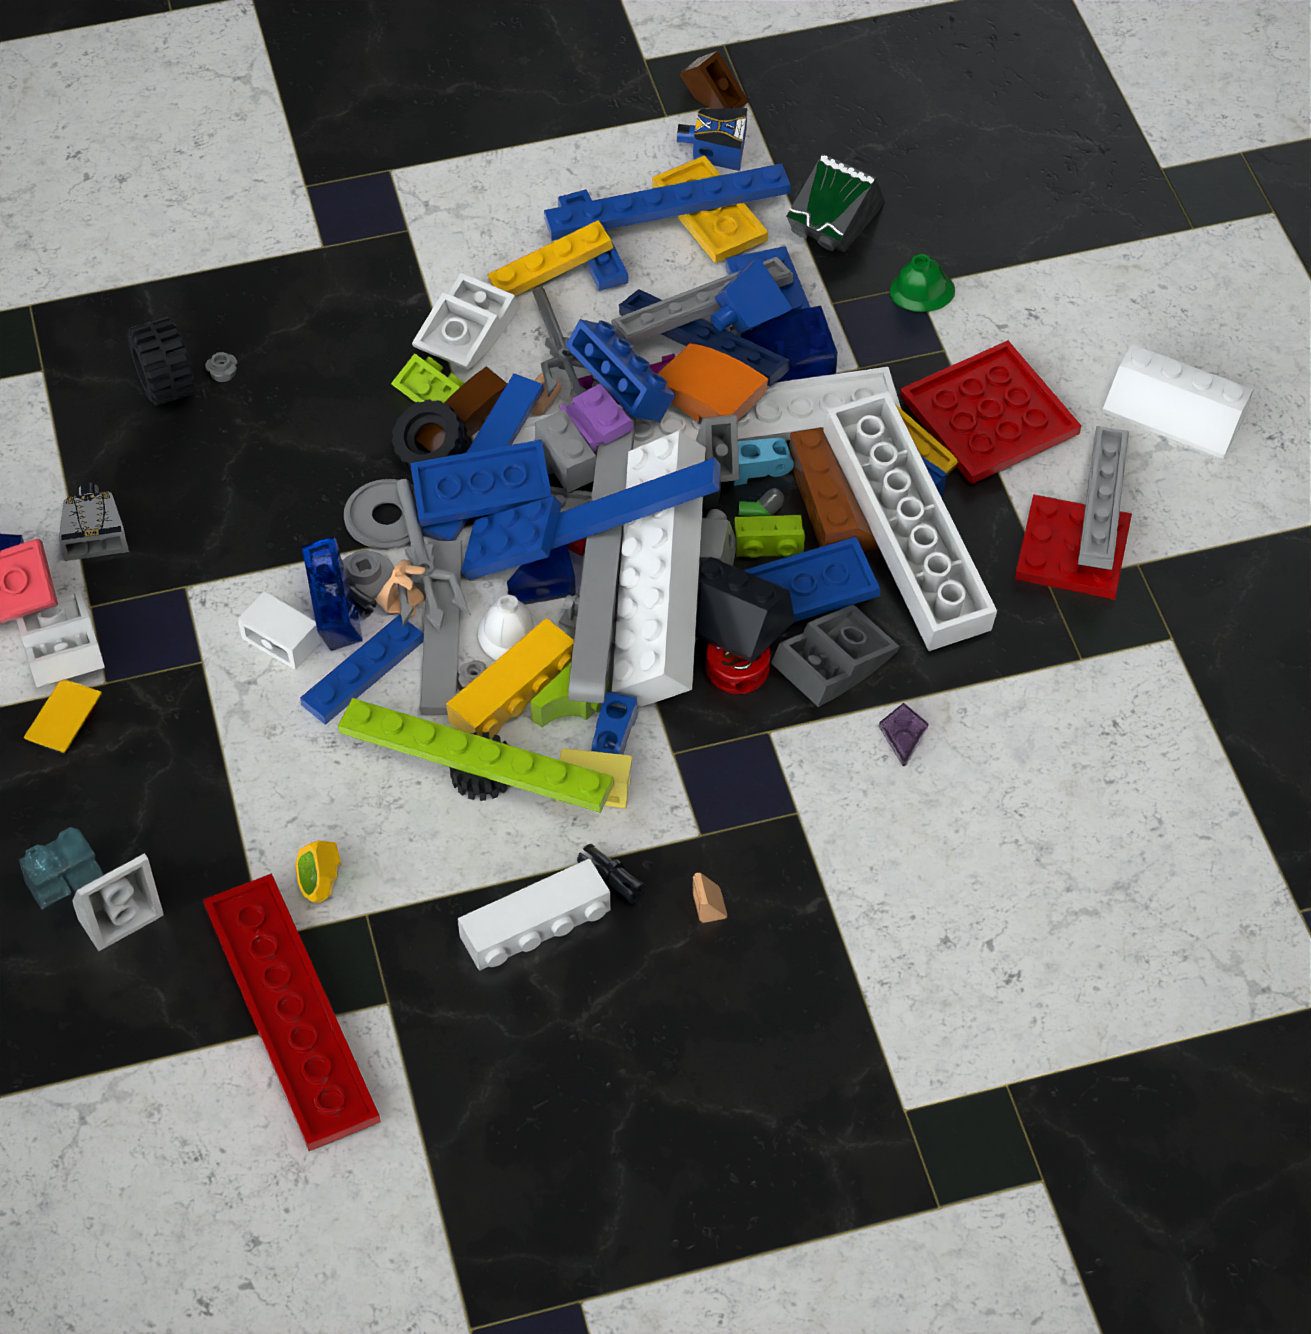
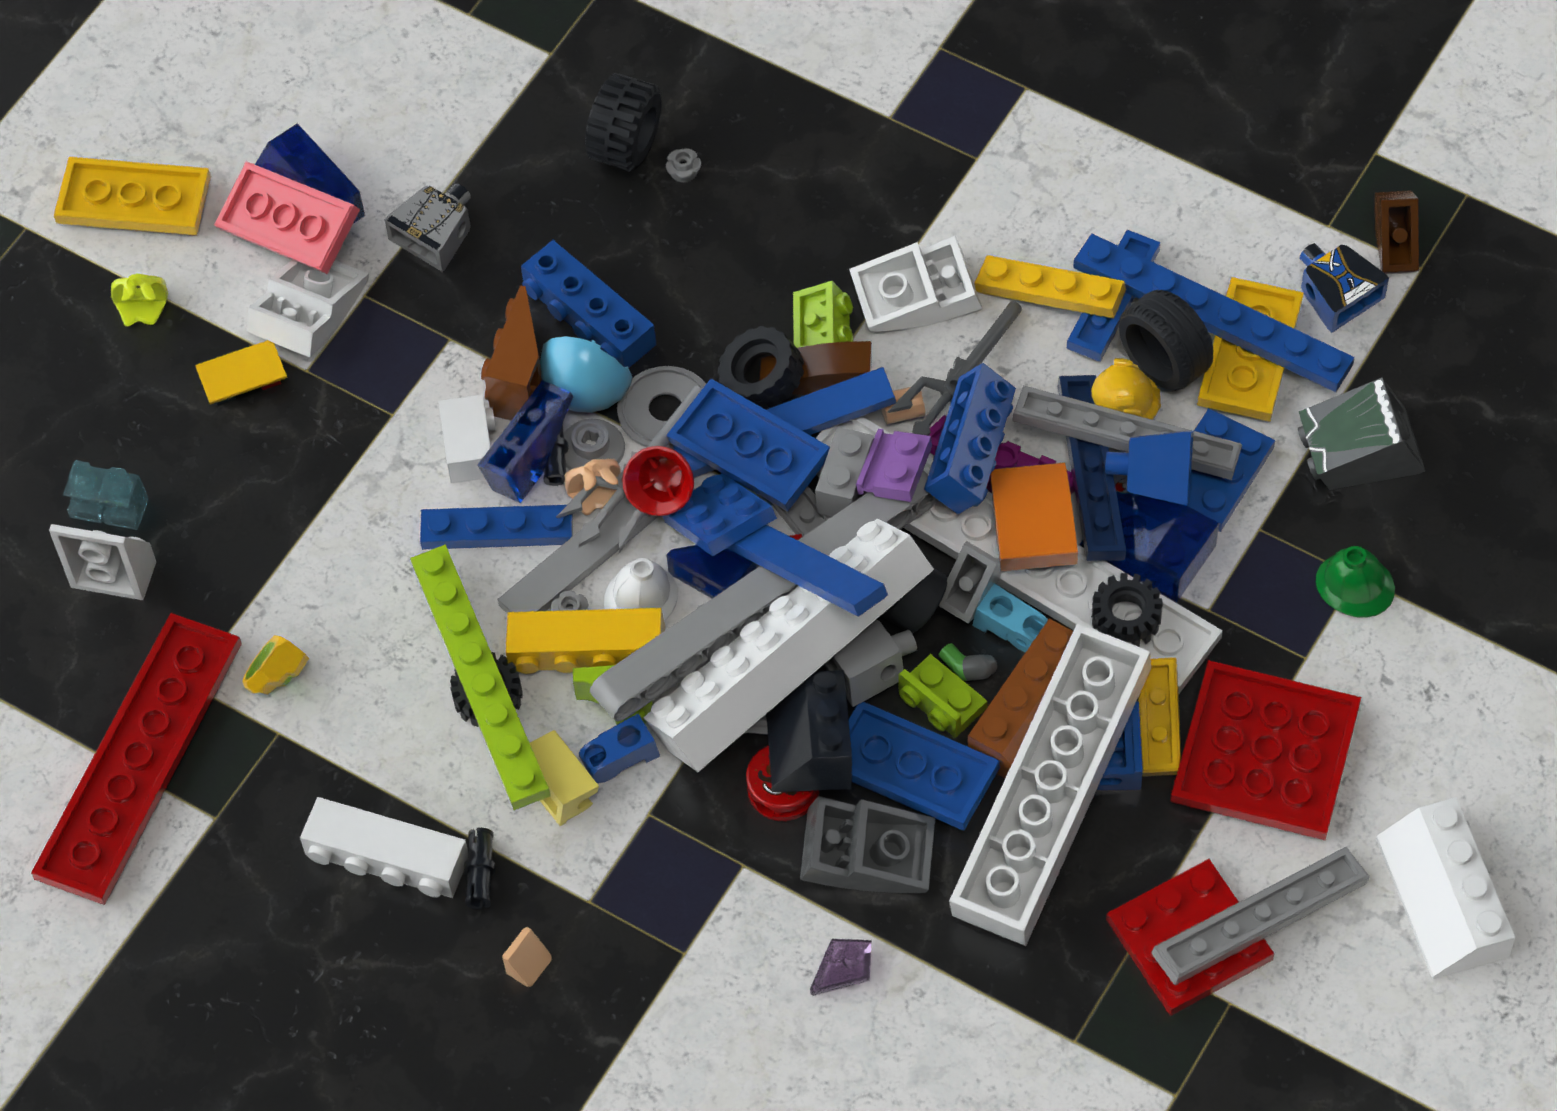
camera: 50 degrees right, 5 degrees up
none -> dark orange slope [481,285,545,426]
none -> blue brick [521,240,656,368]
none -> medium azure cylinder [540,336,632,413]
none -> red hat [622,446,694,516]
none -> yellow helmet [1091,358,1161,420]
none -> black tyre [1091,573,1163,647]
none -> black tyre [1119,290,1213,391]

